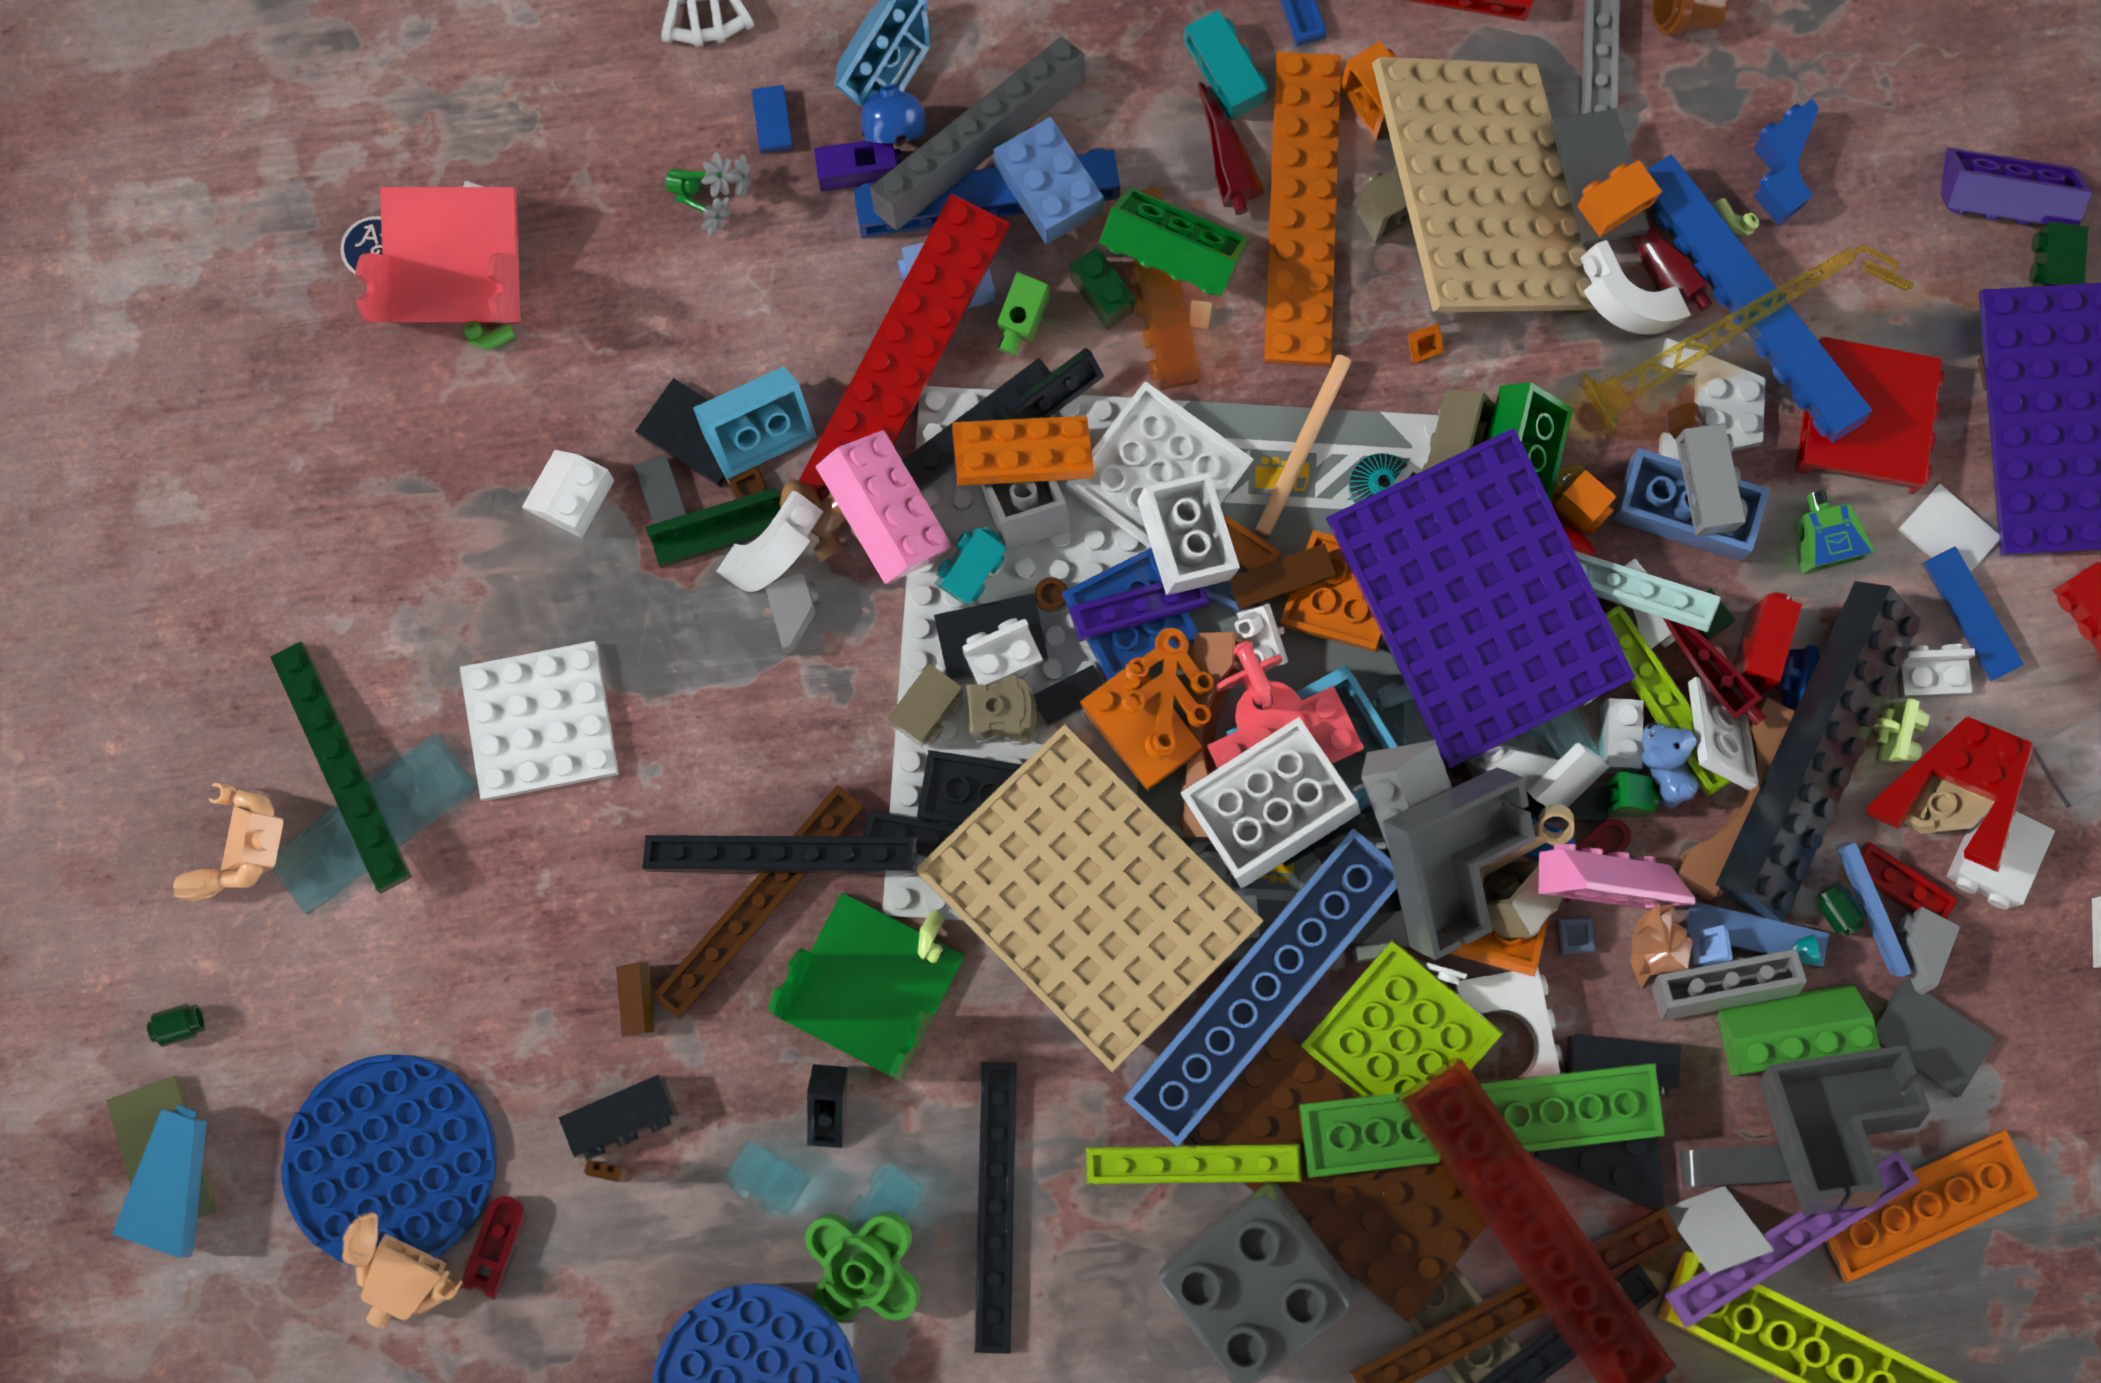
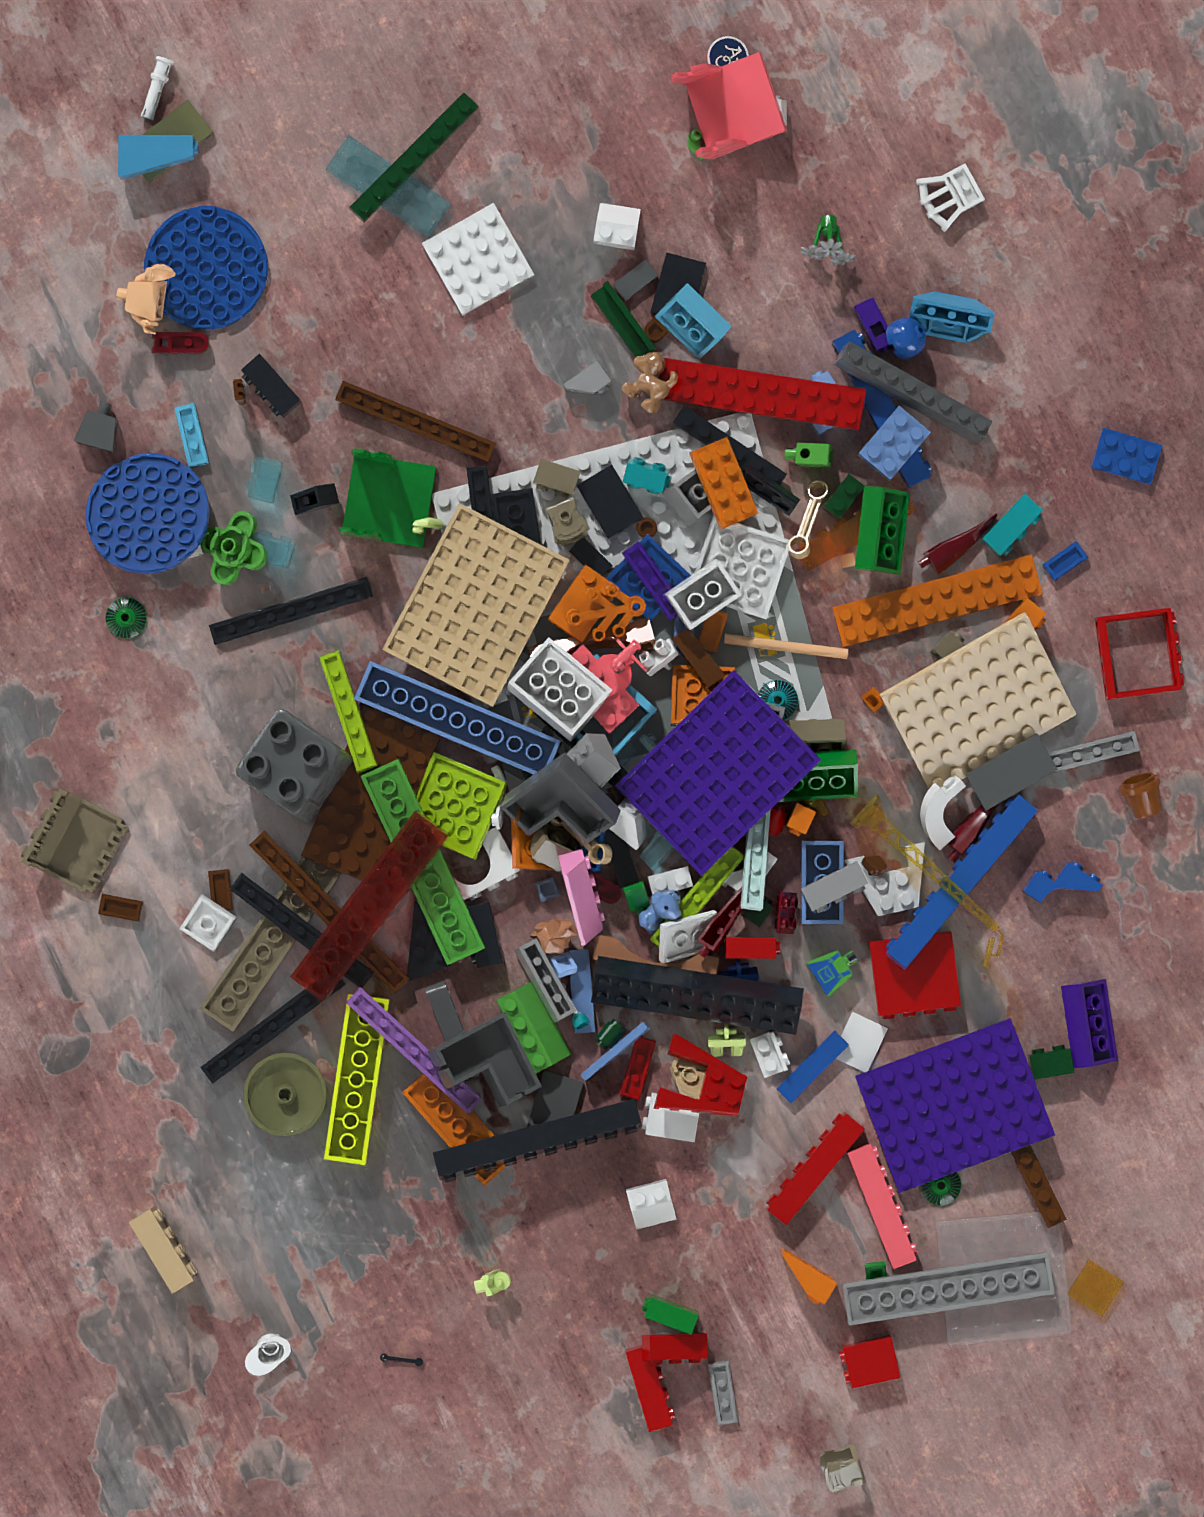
camera: 70 degrees right, 10 degrees up
dark green brick [147,1003,205,1047] -> none
light nougat torso [173,783,283,901] -> none
reddish brown tile [616,962,654,1037] -> none
black tile [642,835,919,874] -> none
white arch [716,491,823,592] -> none
blue tile [751,85,793,154] -> none
bright pink brick [815,430,953,584] -> none
white bracket [962,618,1043,686] -> none
white tile [1528,742,1610,808] -> none
orange brick [1577,160,1662,237] -> none
white sticker [1665,1185,1774,1274] -> none
yellowish green arm [1712,198,1759,236] -> none
light grey slope [1897,907,1960,995] -> none
none -> white pin [141,56,174,120]
none -> medium azure tile [174,403,209,468]
none -> black brick [433,1099,641,1183]
none -> dark red hinge [774,892,798,934]
none -> tan piece [788,481,830,559]

